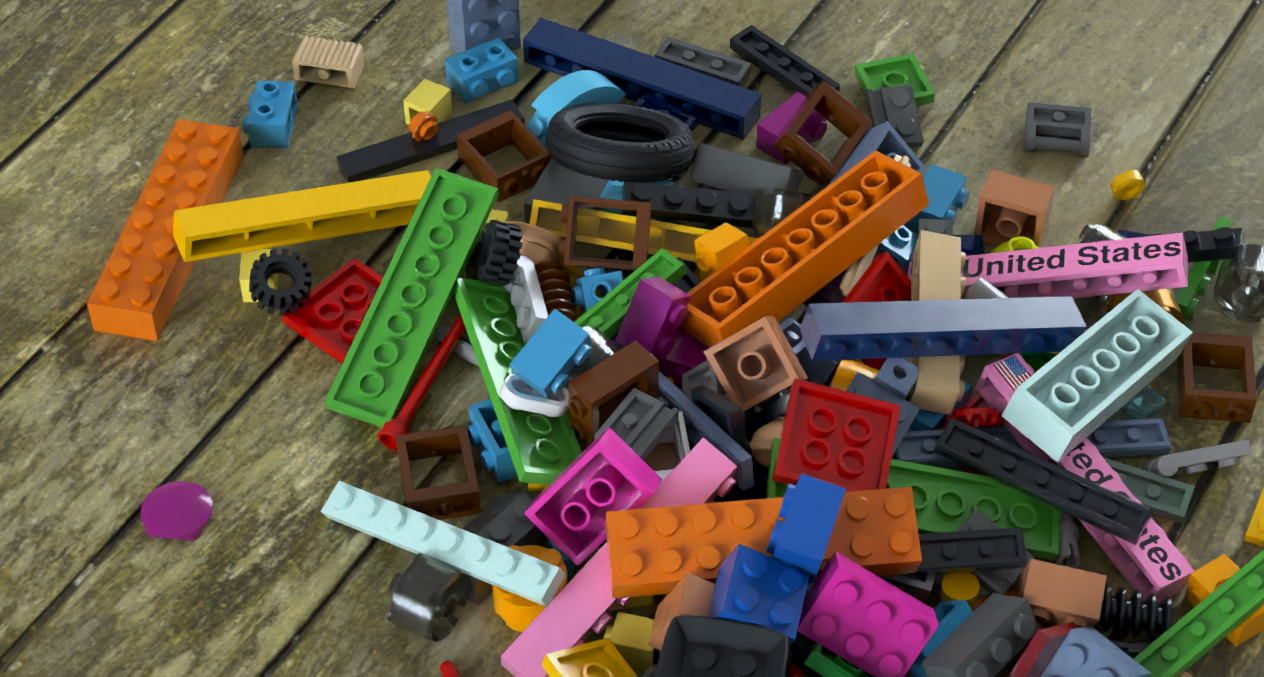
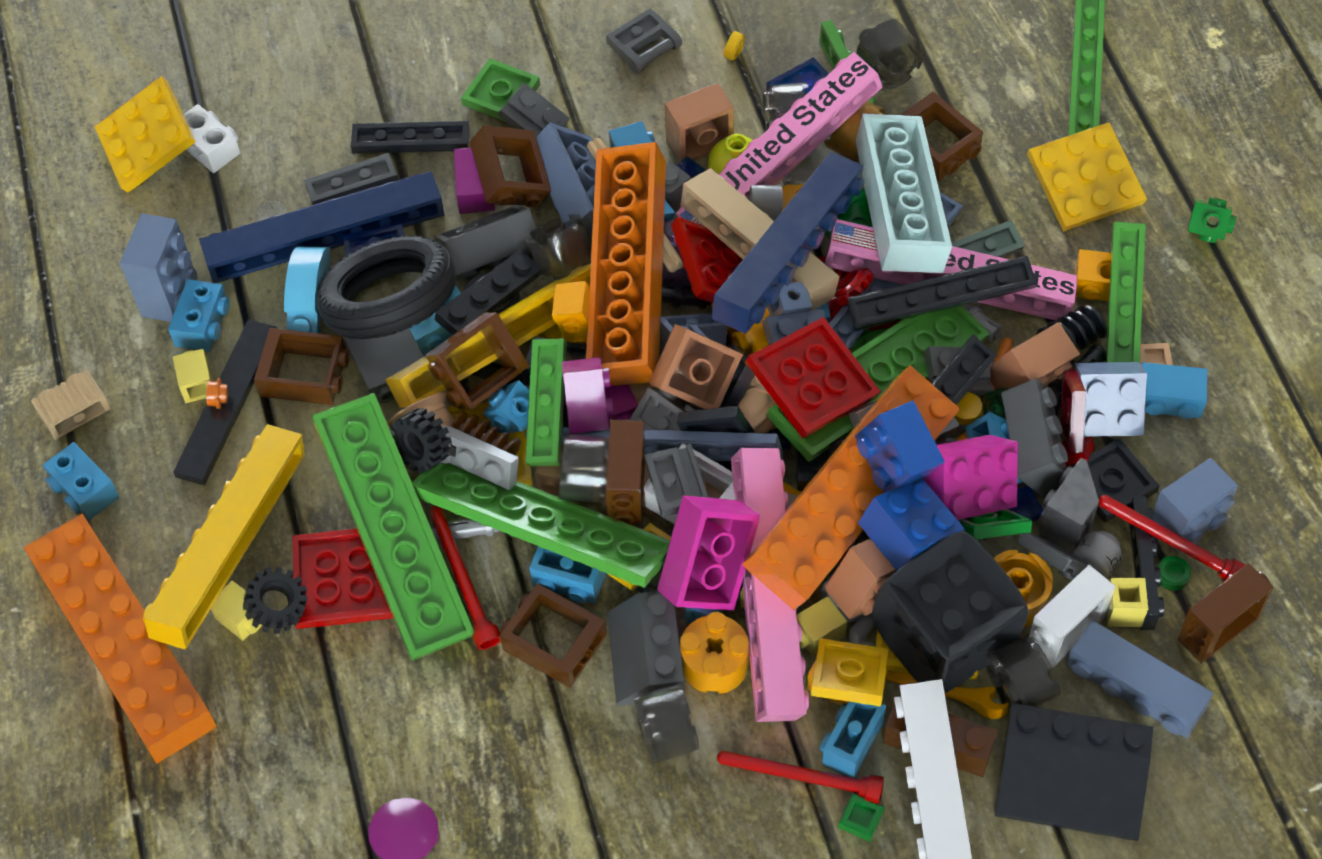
camera: 45 degrees left, 10 degrees up
light aqua plate [320,481,566,607] -> none
white plate [500,374,569,417] -> none
dark azure brick [509,309,592,399] -> none
light grey plate [1144,439,1252,477] -> none
black plate [1150,227,1245,263] -> none

